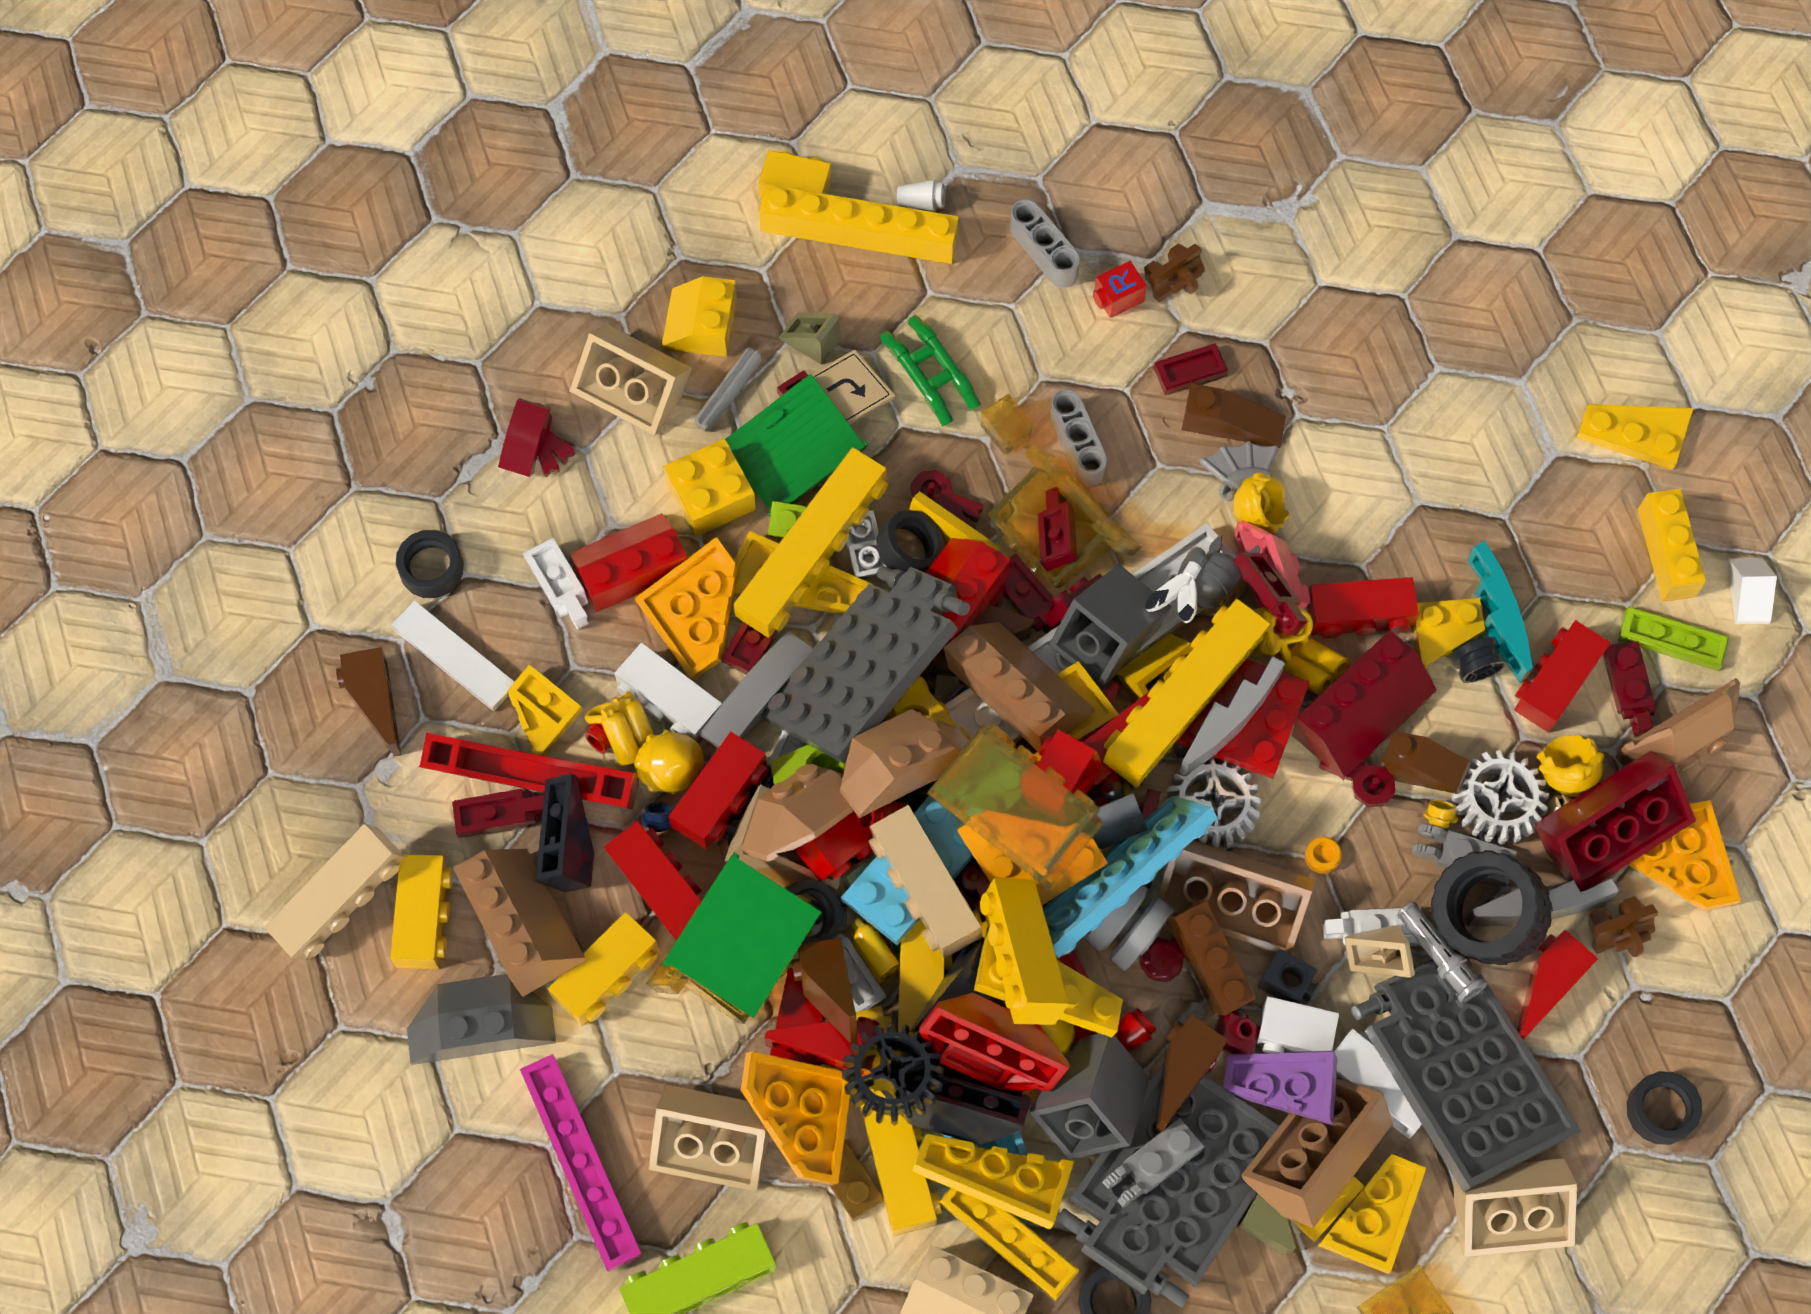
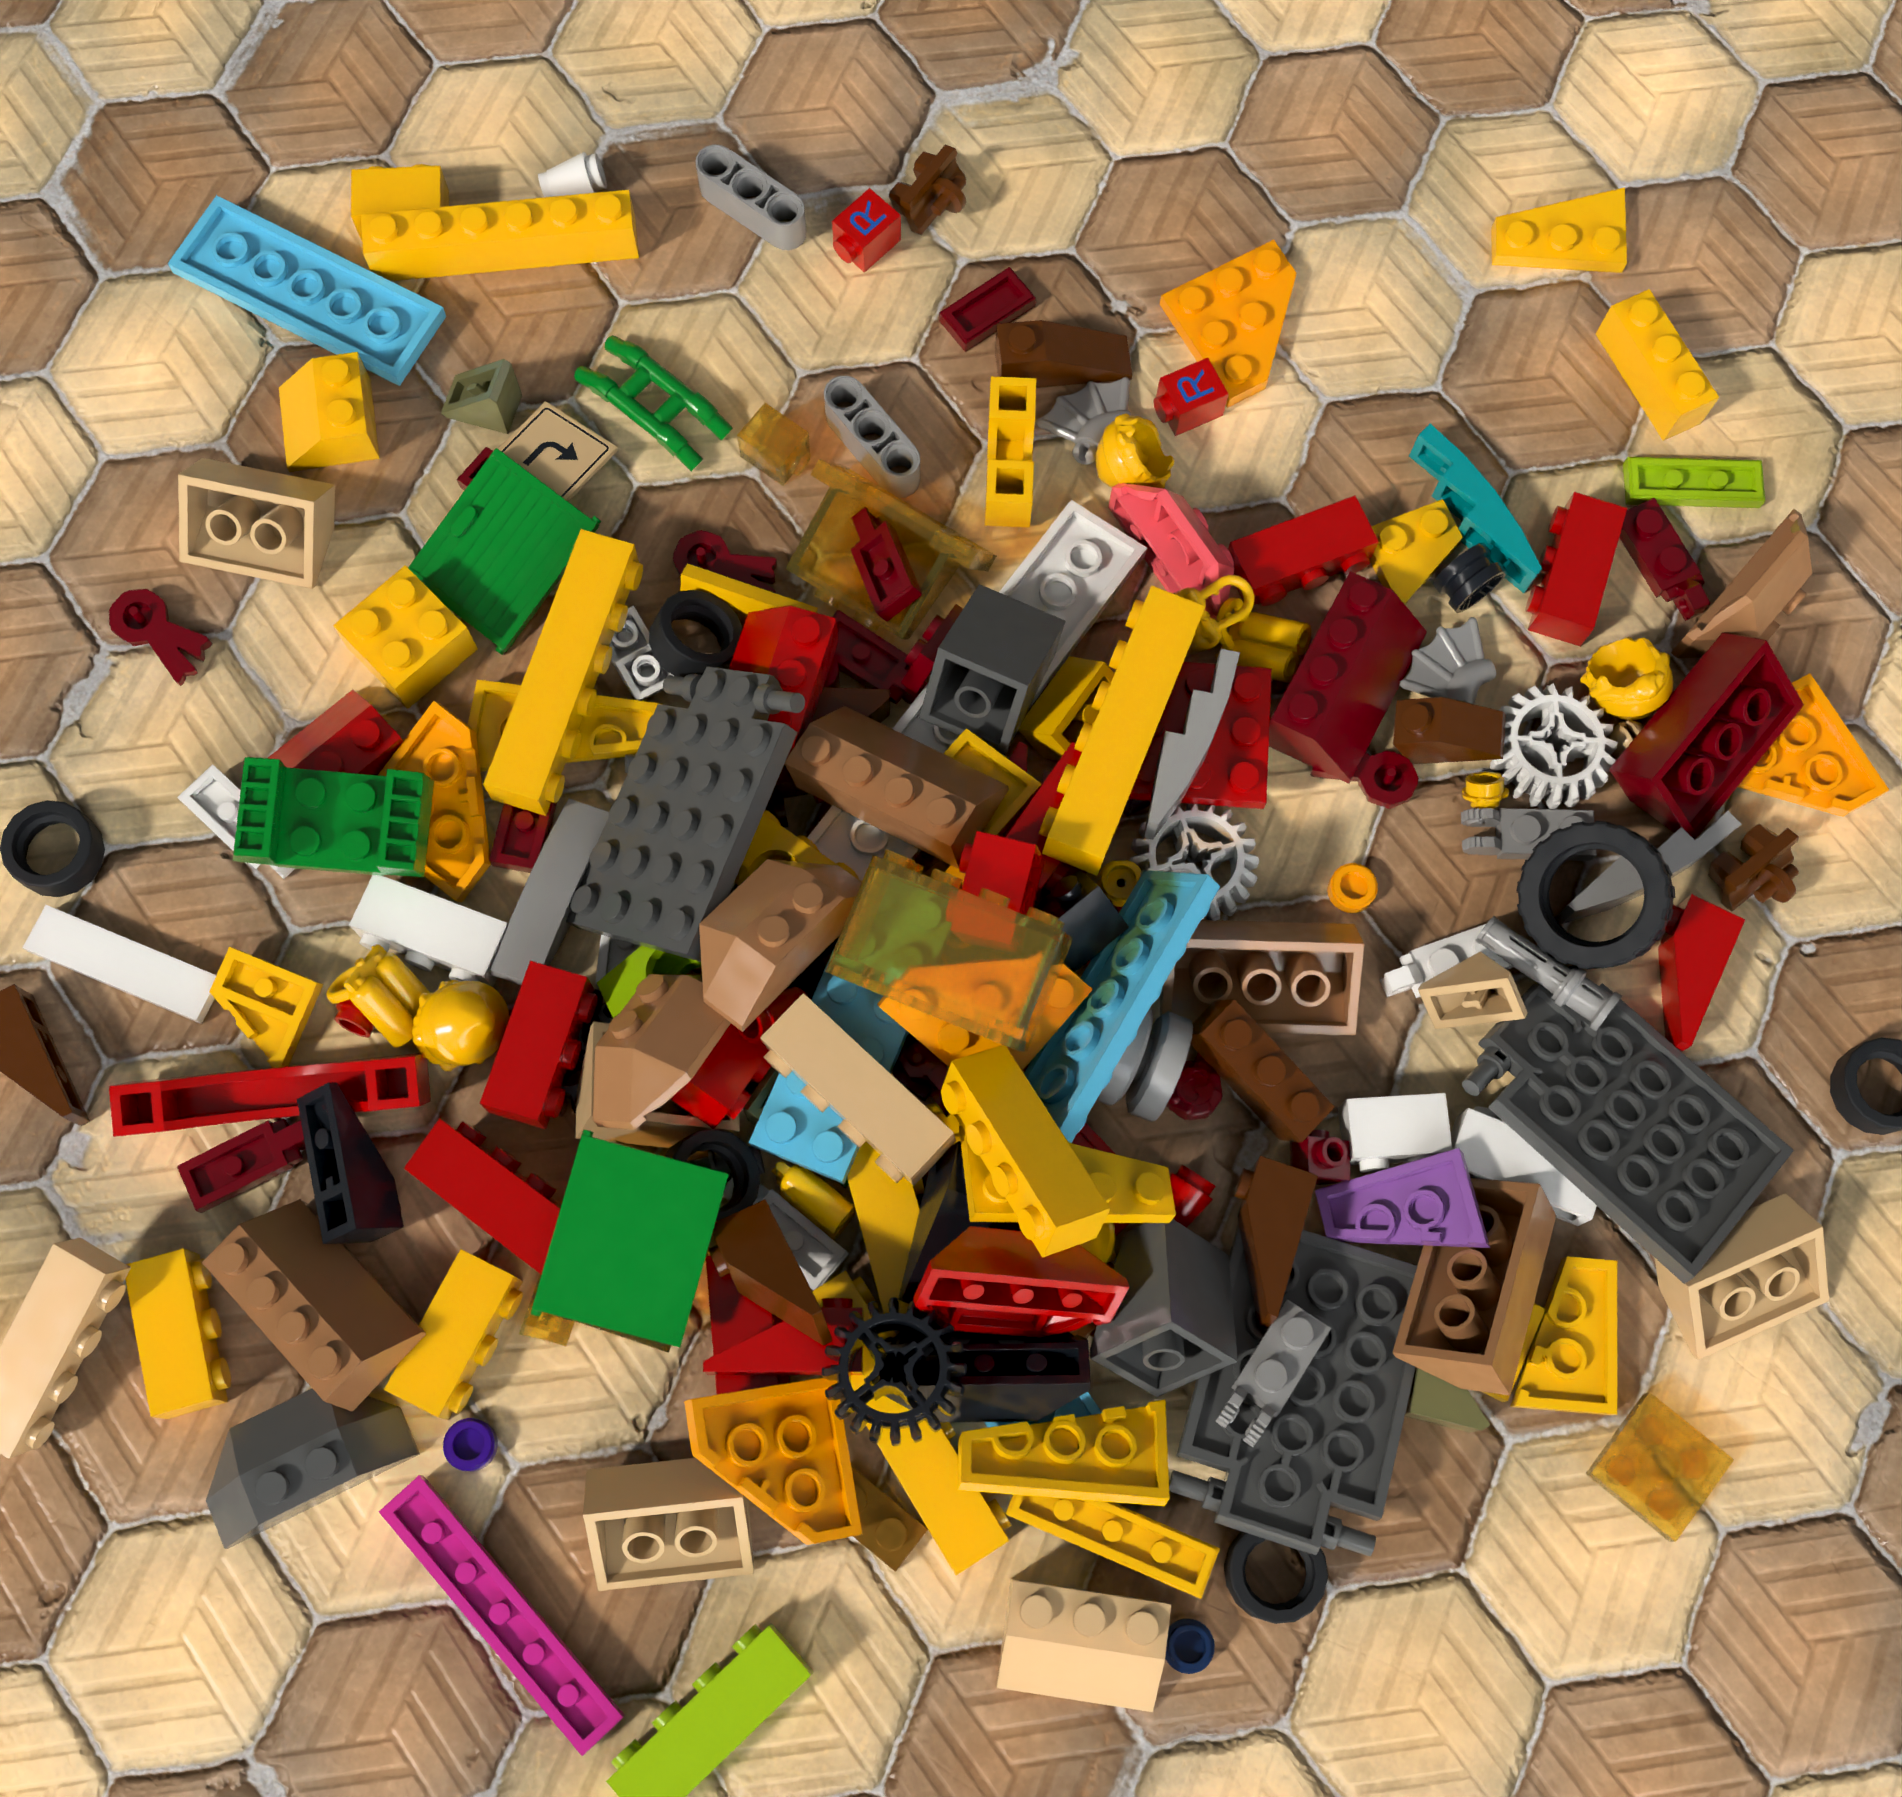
camera: 20 degrees left, 5 degrees up
dark red slope [498,398,551,477] -> none
dark blue plate [641,802,673,832] -> none
light grey axle [695,348,761,432] -> none
lime plate [768,501,807,537] -> none
hair [1145,536,1260,623] -> none
dark red hinge [1234,552,1308,636] -> none
black brick [1258,948,1318,1004] -> none
white slope [1727,558,1777,624] -> none
none -> medium azure plate [167,195,447,386]
none -> green plate [233,757,434,877]
none -> dark purple tile [443,1418,498,1471]
none -> yellow arch [984,376,1036,528]
none -> yellow plate [1097,860,1141,907]
none -> red brick [1153,357,1229,436]
none -> light orange plate [1159,239,1297,408]
none -> light grey arm [1400,617,1496,704]

